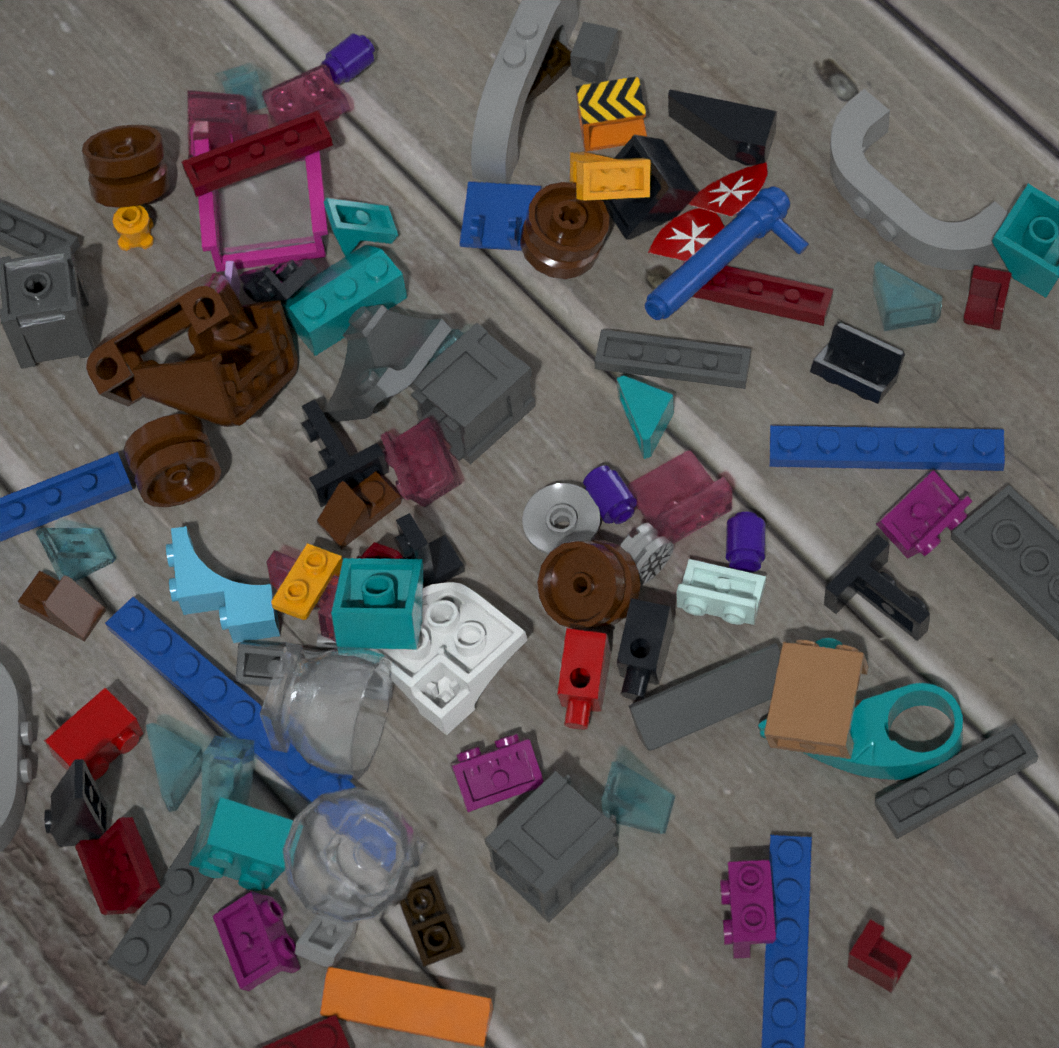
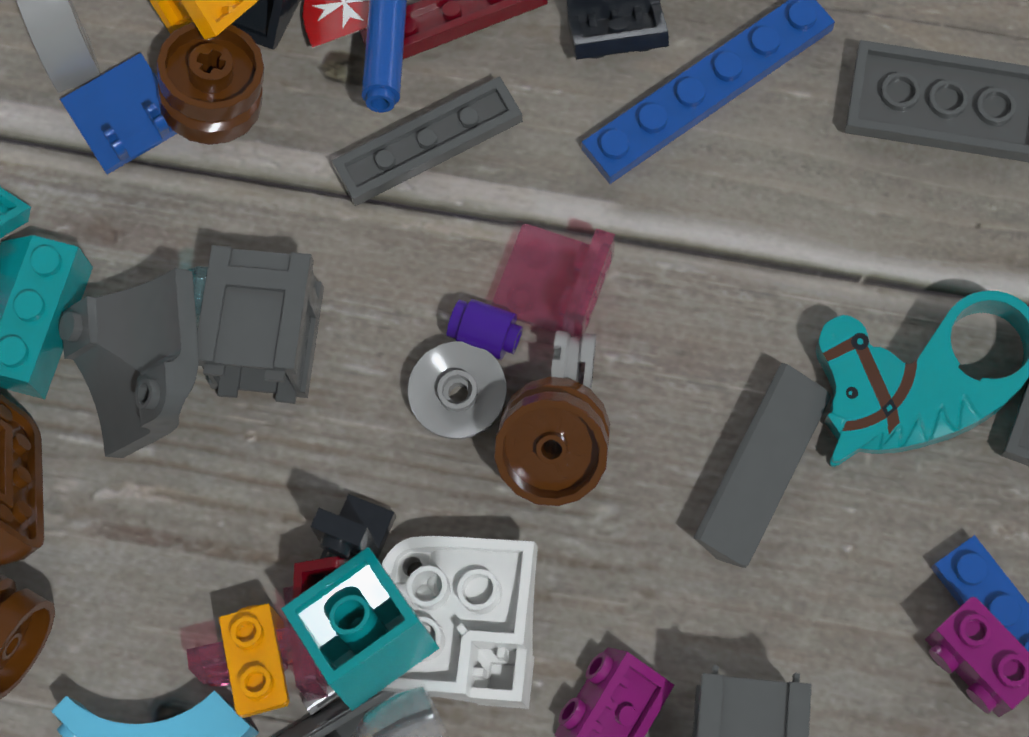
camera: 40 degrees left, 10 degrees up
black bracket [300,399,388,507] -> none
reddish brown slope [317,471,402,550] -> none
clear pink bracket [380,417,462,507] -> none
red torso [558,628,611,730] -> none
clear light blue slope [601,761,675,834] -> none
teal slope [617,375,674,459] -> none
black torso [617,598,674,701] -> none
light aqua bracket [676,559,766,625] -> none
dark purple brick [726,512,766,573] -> none
medium nougat panel [764,640,869,759] -> none
black bracket [824,534,930,641] -> none
magenta bracket [876,470,973,559] -> none

